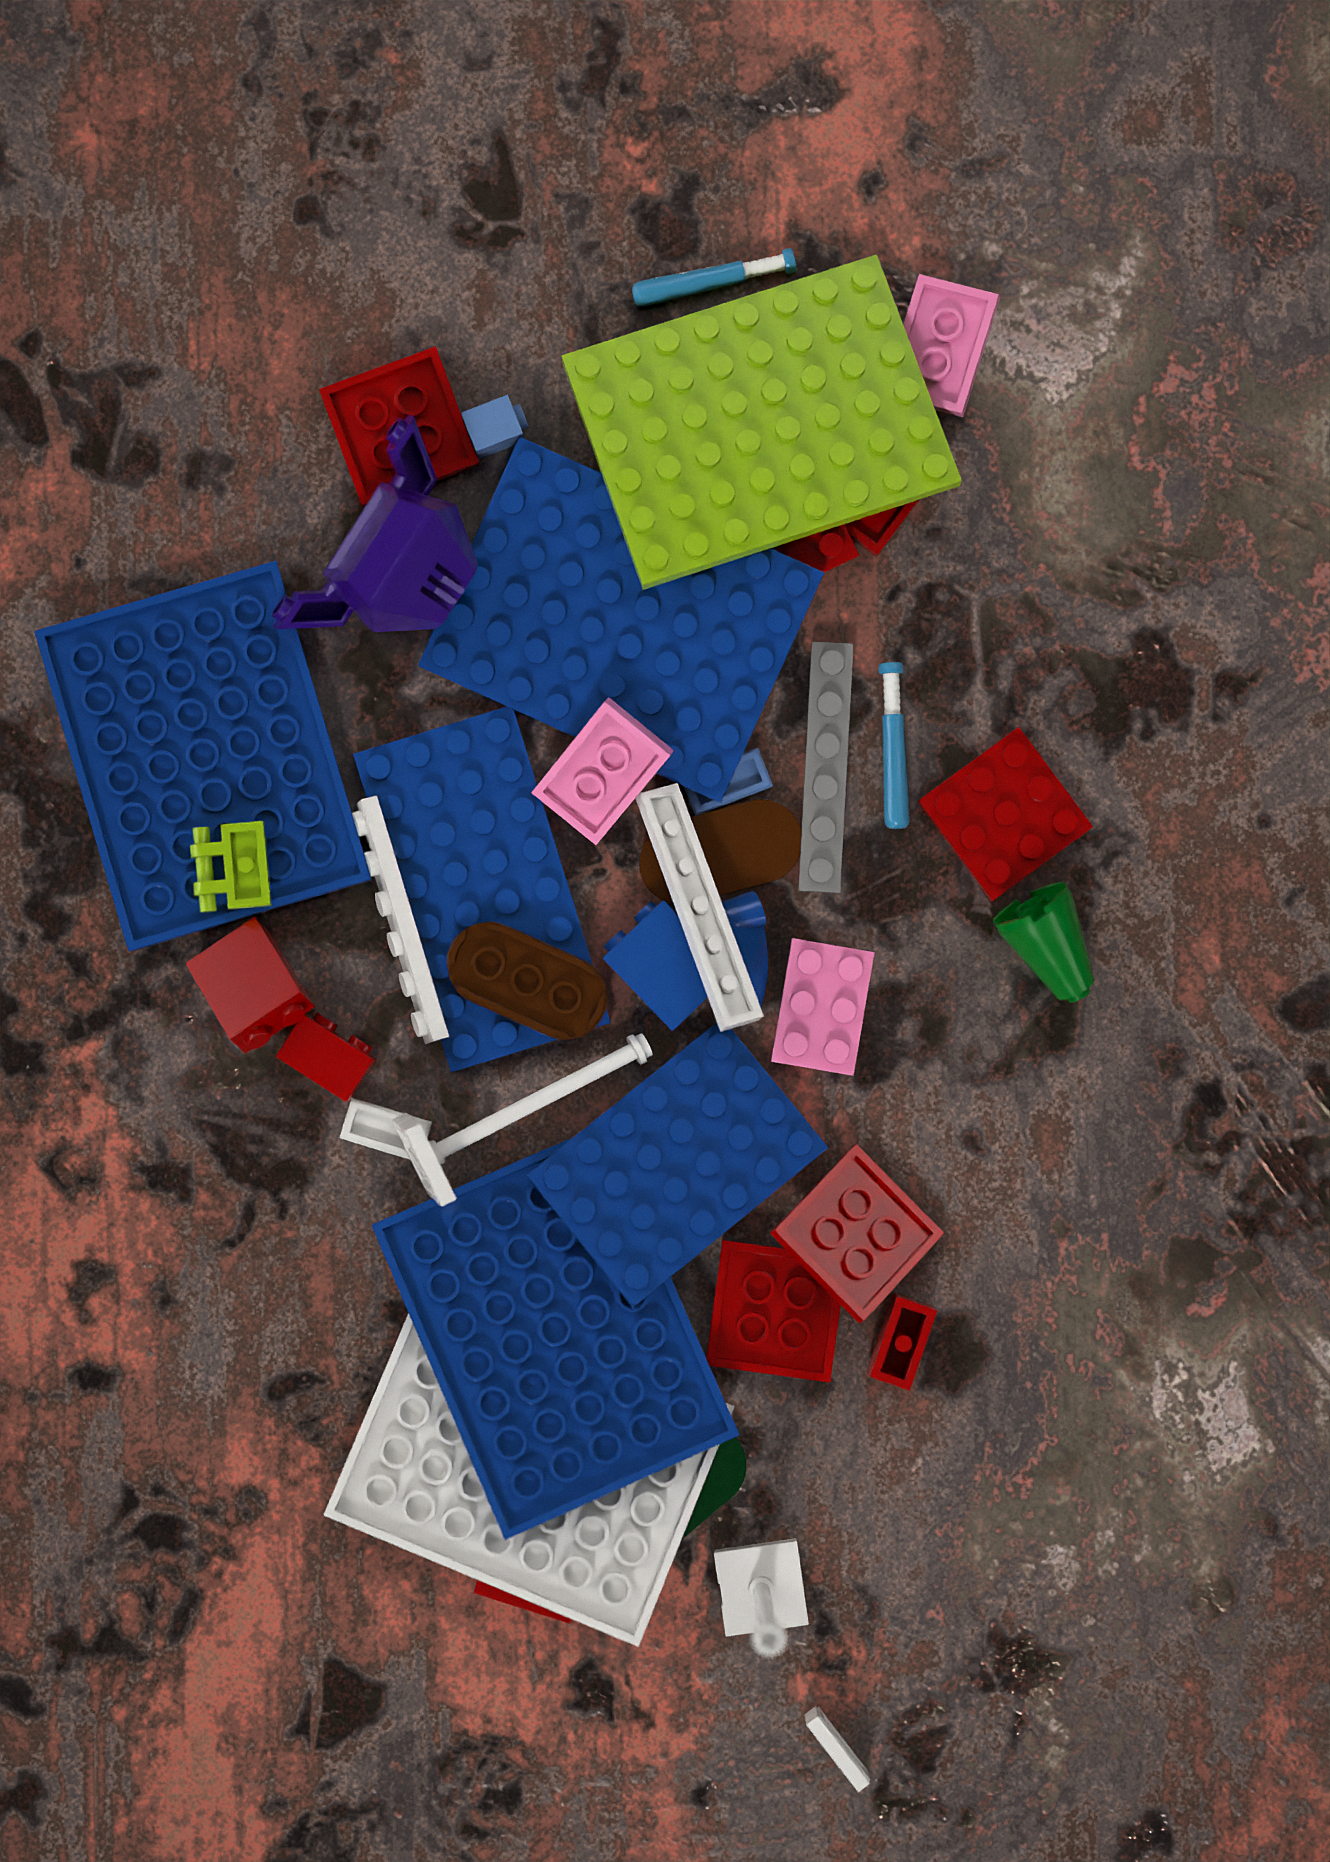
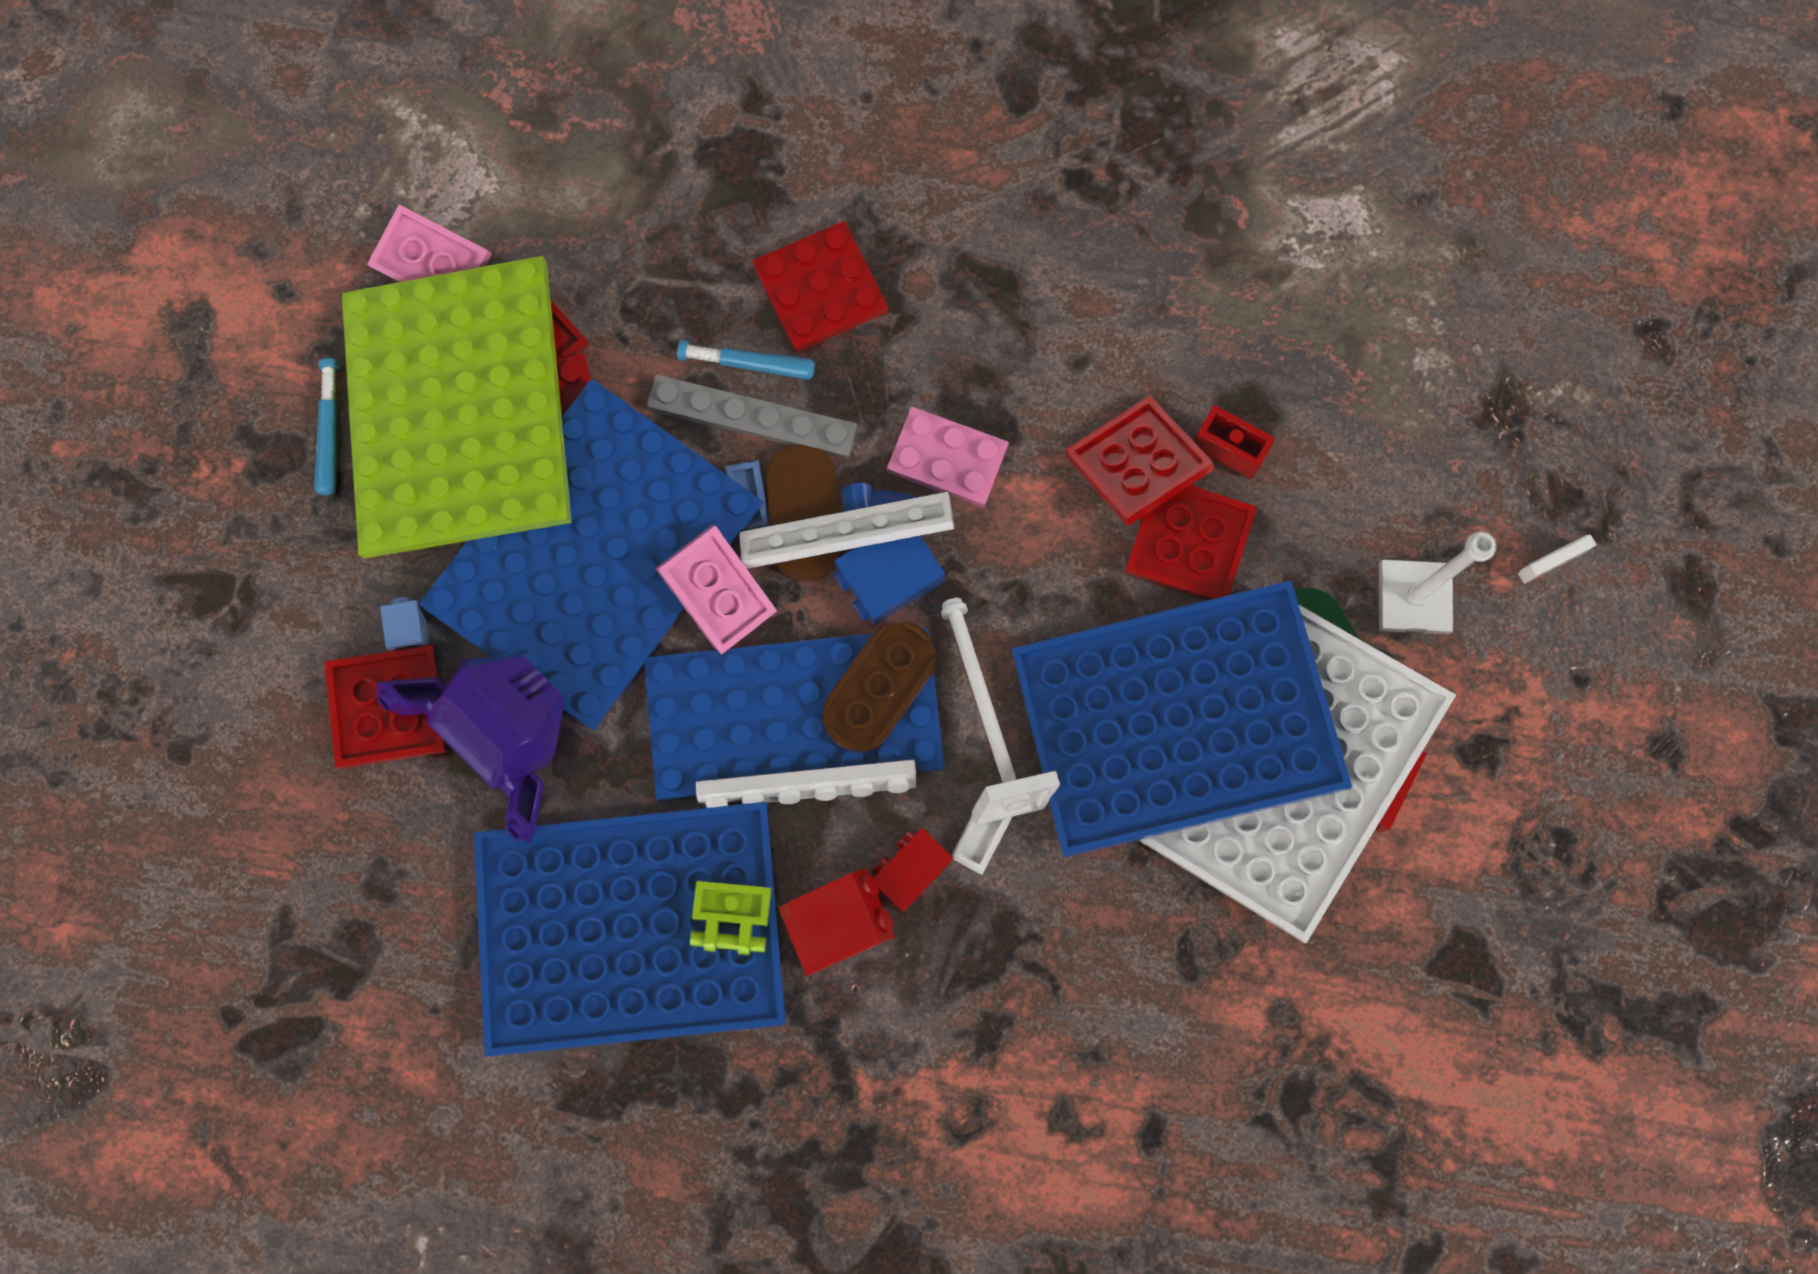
camera: 85 degrees left, 10 degrees down
blue plate [526,1022,829,1308] -> none
green cone [993,882,1095,1003] -> none

